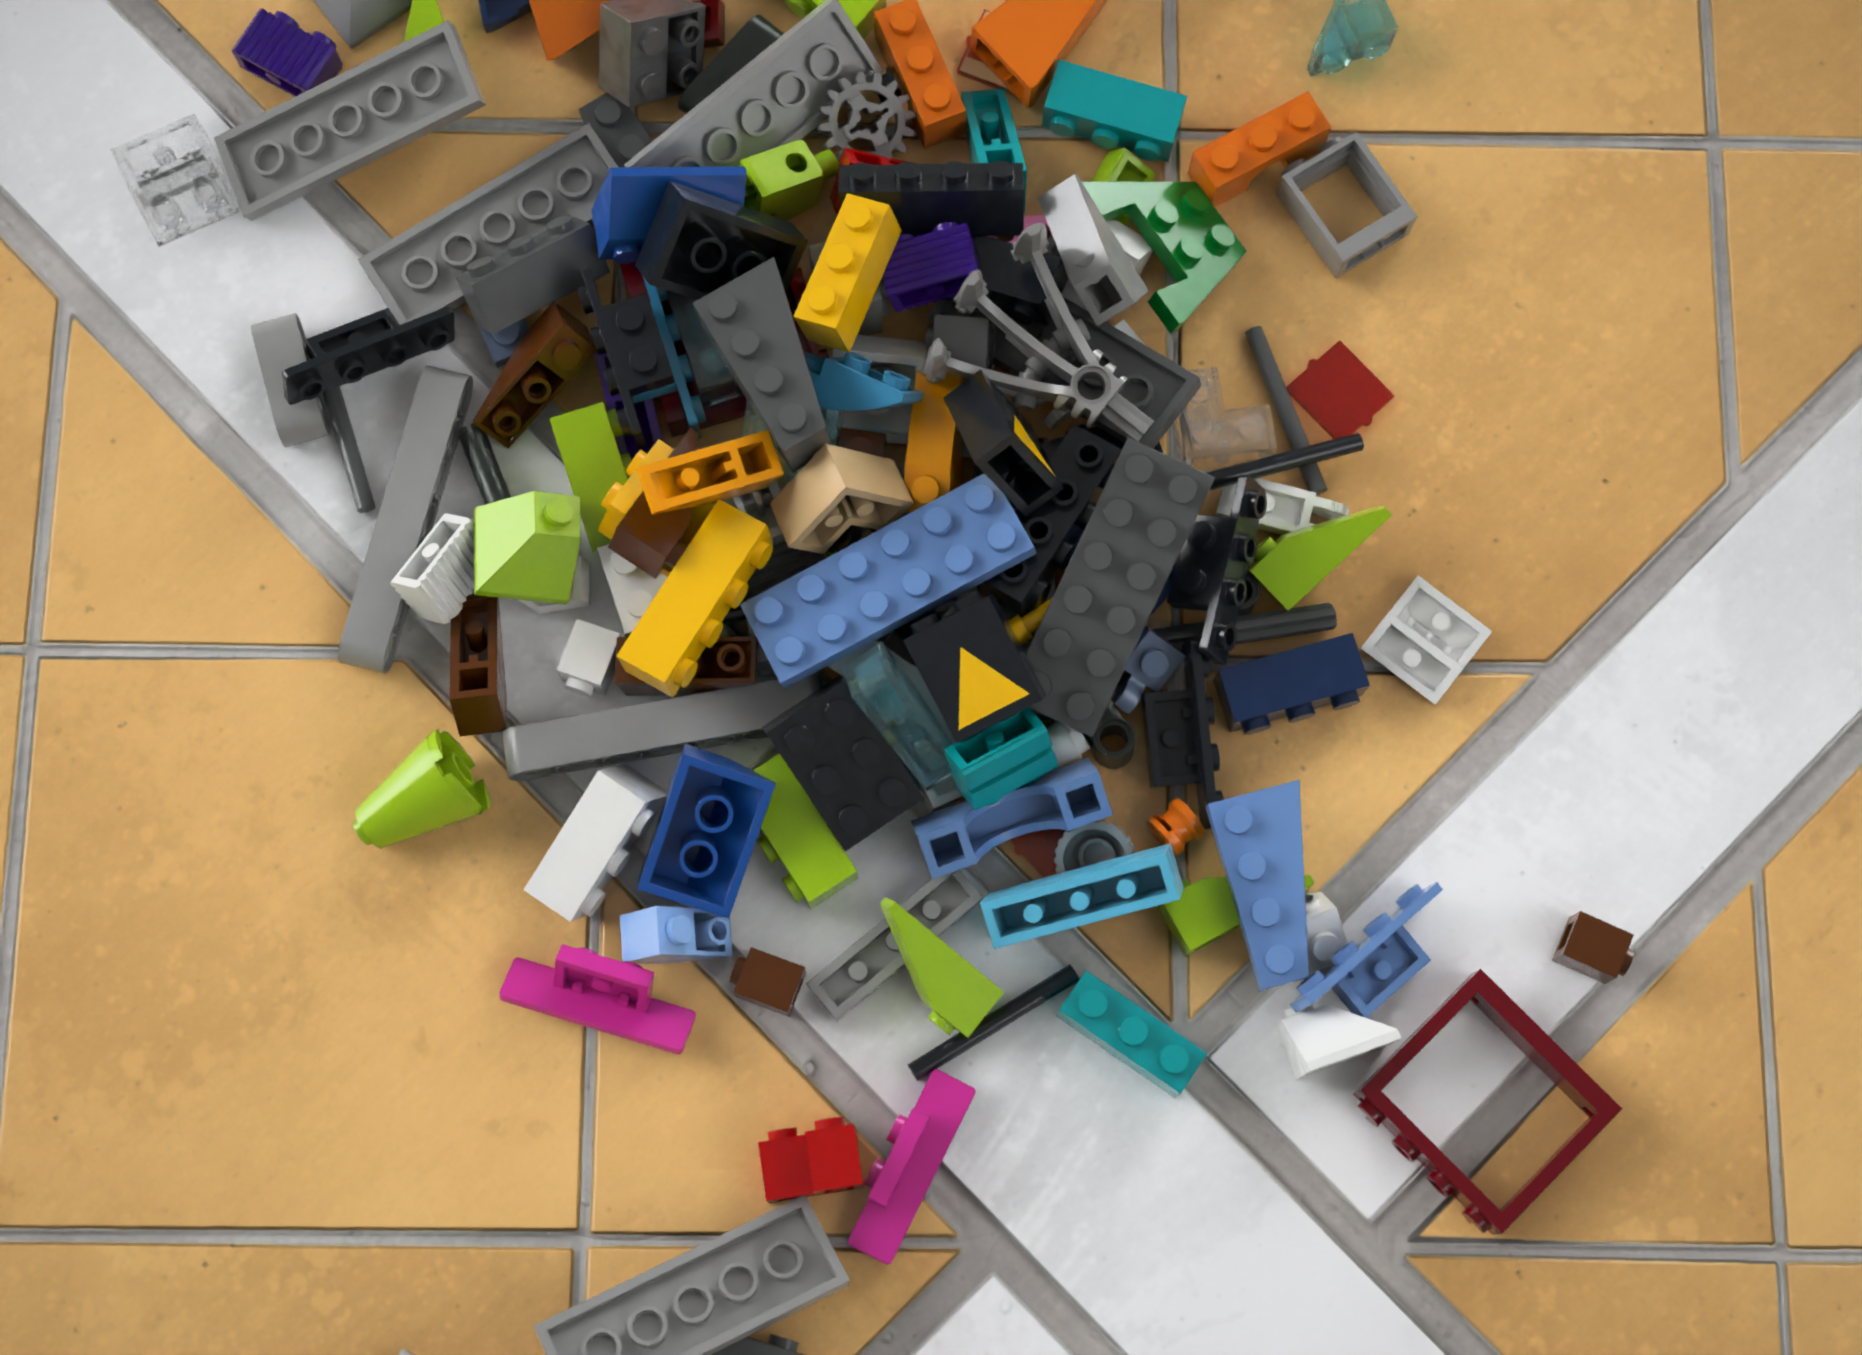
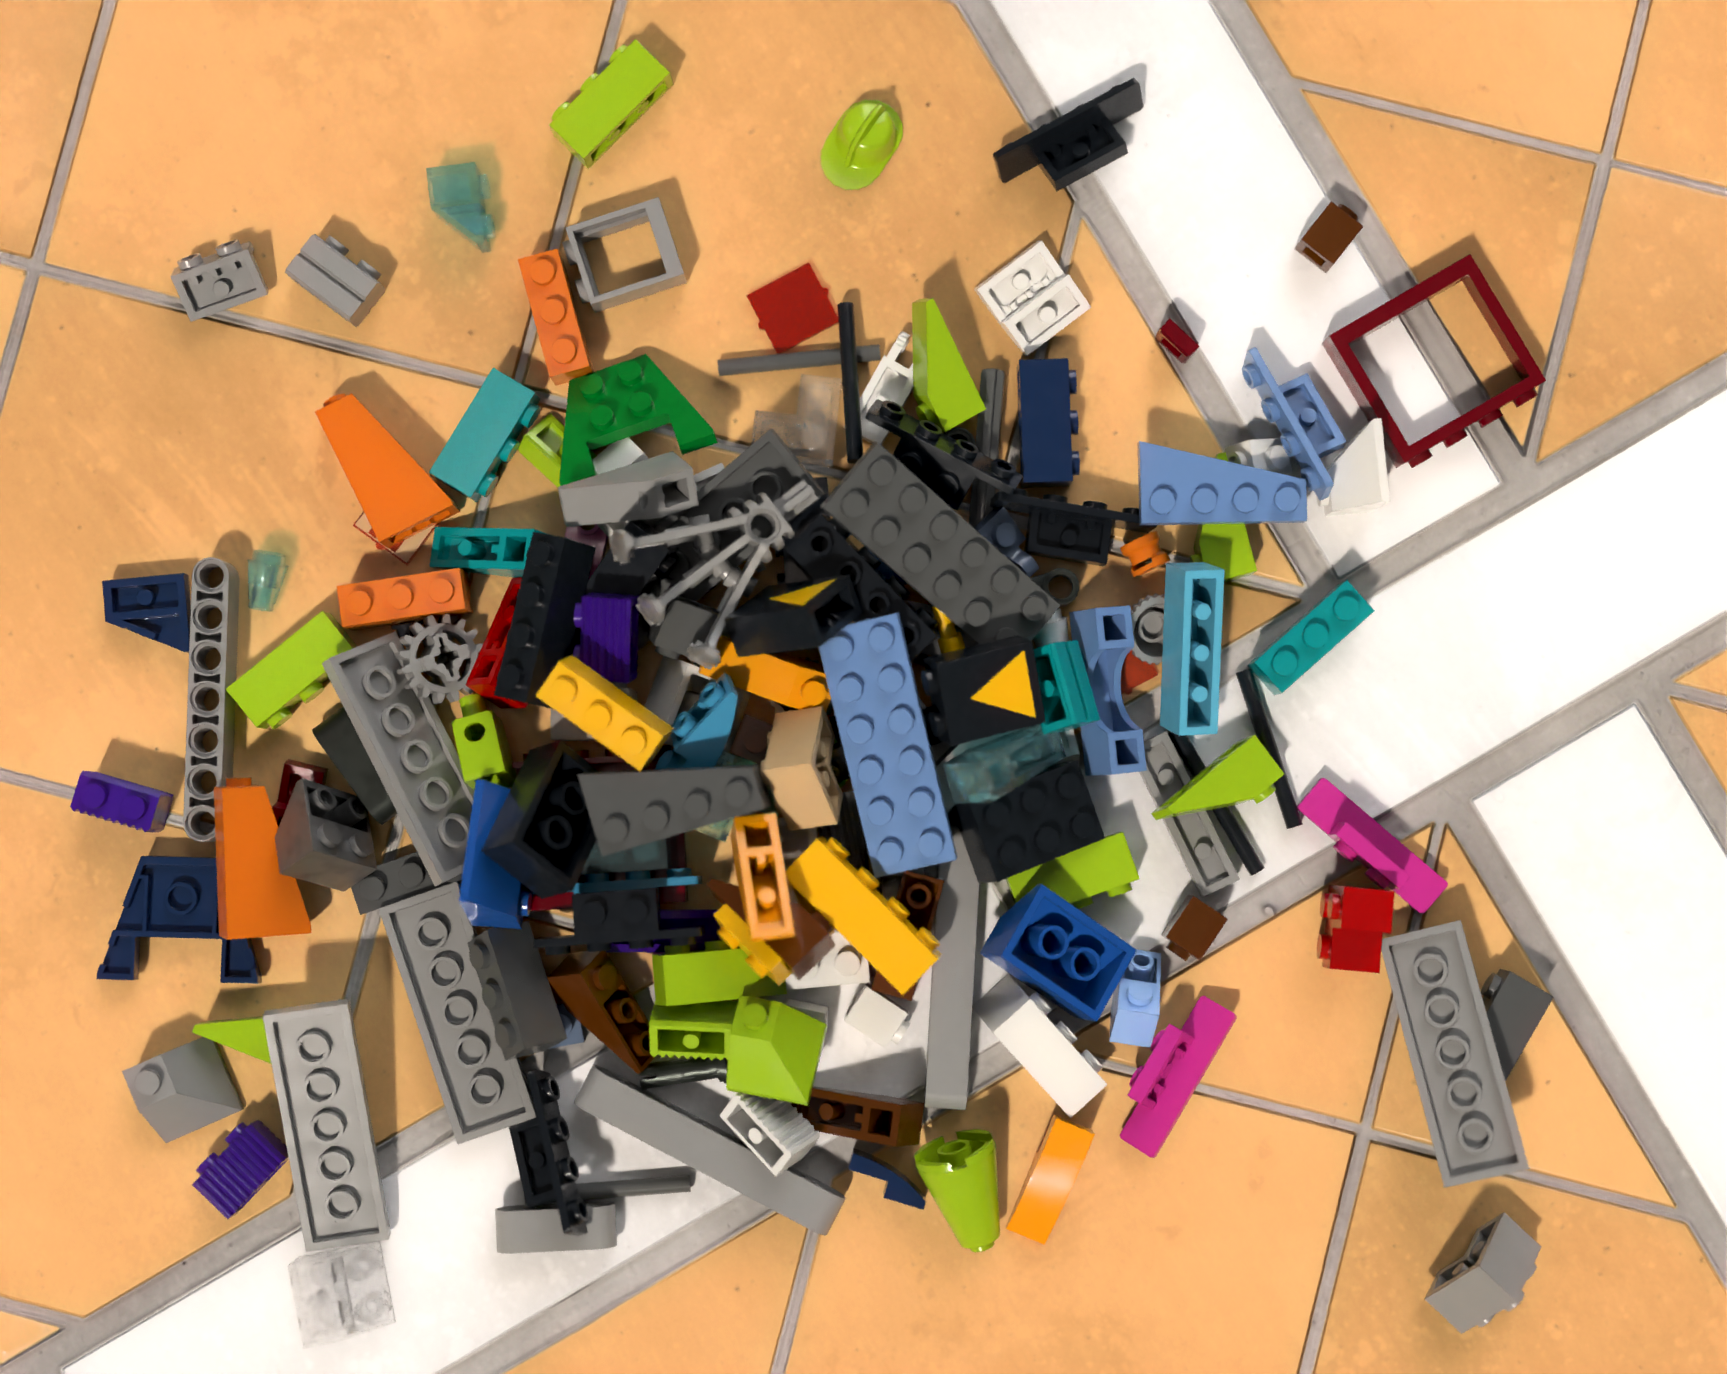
camera: 70 degrees left, 10 degrees up
none -> lime brick [549,39,673,169]
none -> lime brick [649,1001,738,1061]
none -> lime piece [821,100,903,190]
none -> dark blue slope [848,1148,926,1210]
none -> black bracket [993,78,1144,191]
none -> light orange slope [1006,1115,1095,1245]
none -> dark red tile [1155,318,1199,364]
none -> black bar [1168,732,1265,876]

